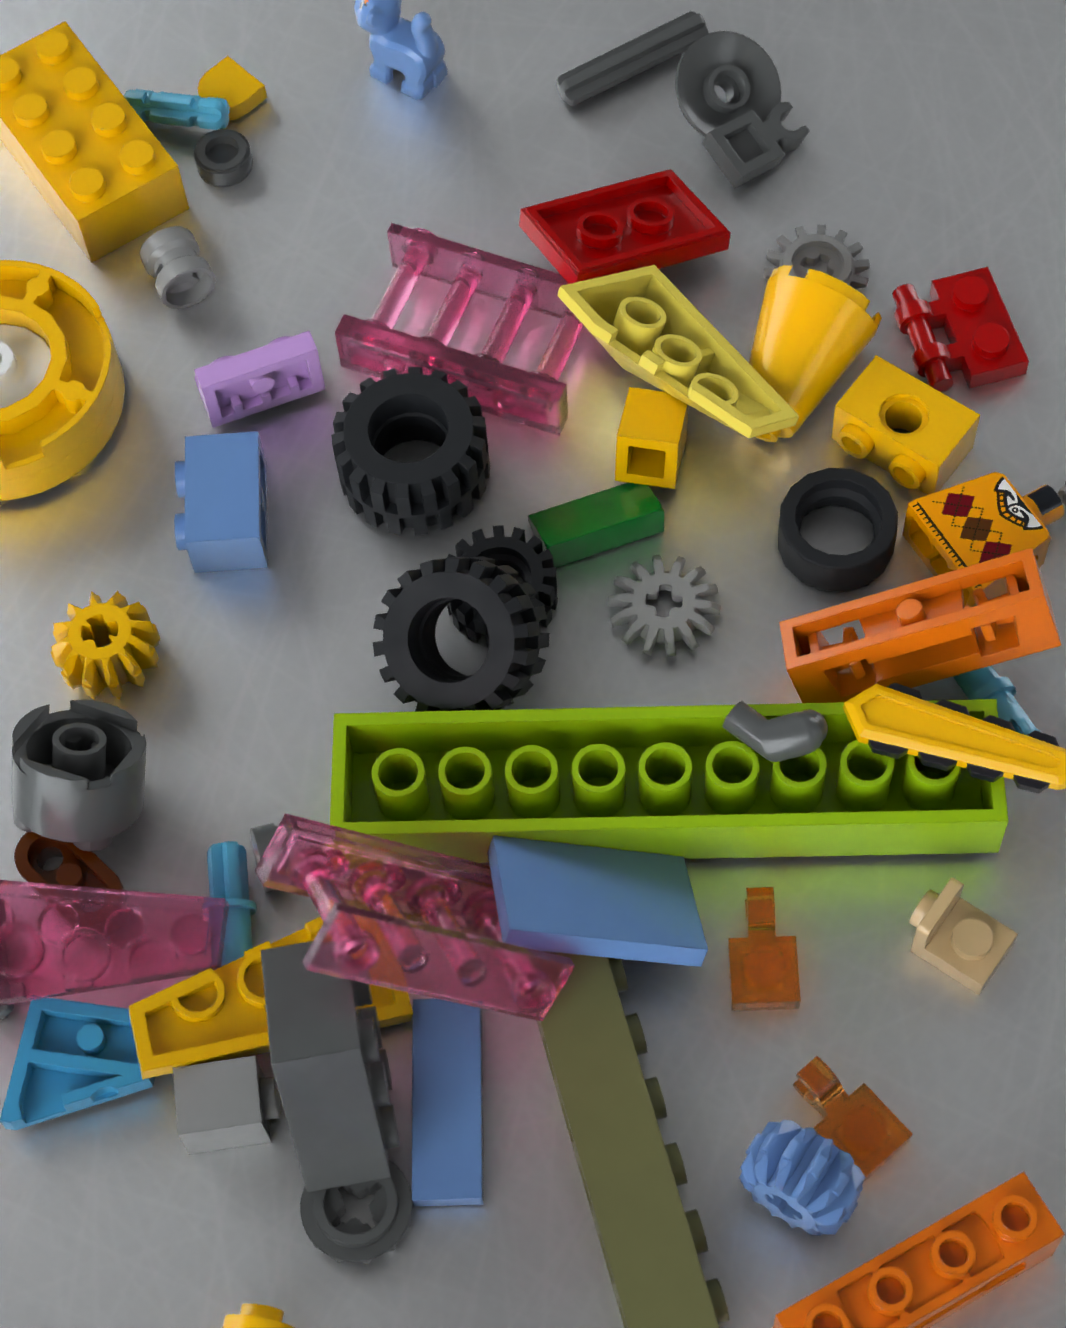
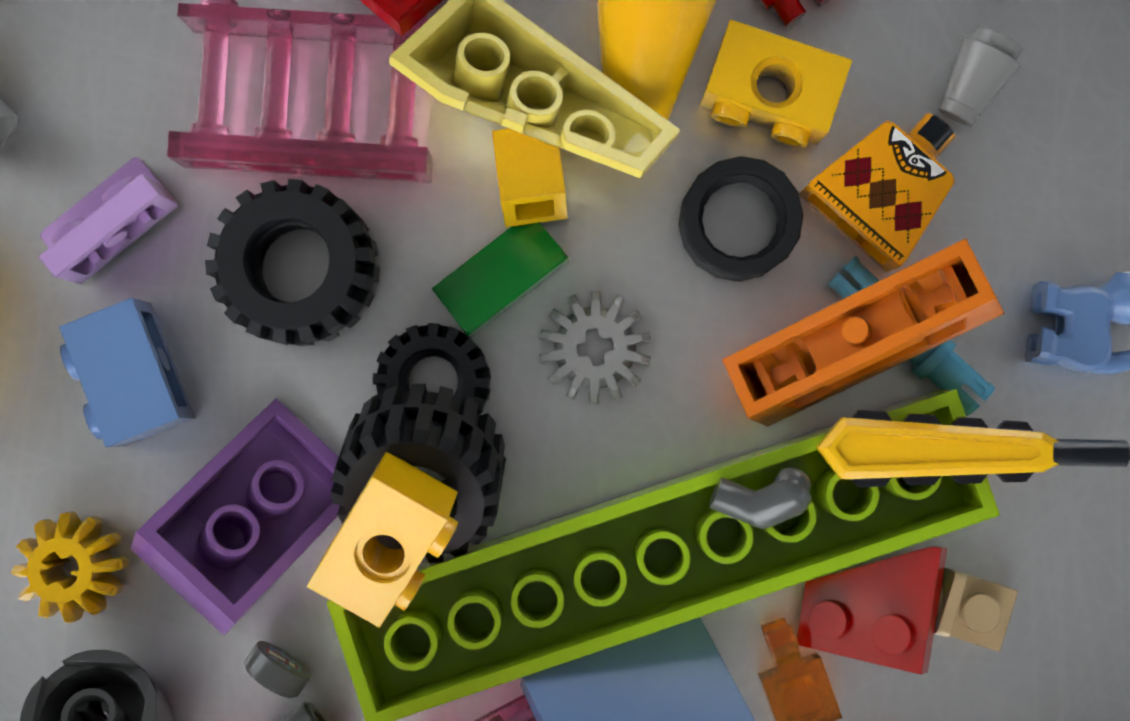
camera: 25 degrees left, 25 degrees up
none -> medium lavender slope [130,398,340,636]
none -> dark grey tile [244,641,311,698]
none -> yellow brick [307,452,459,628]
none -> red wing [796,546,948,675]

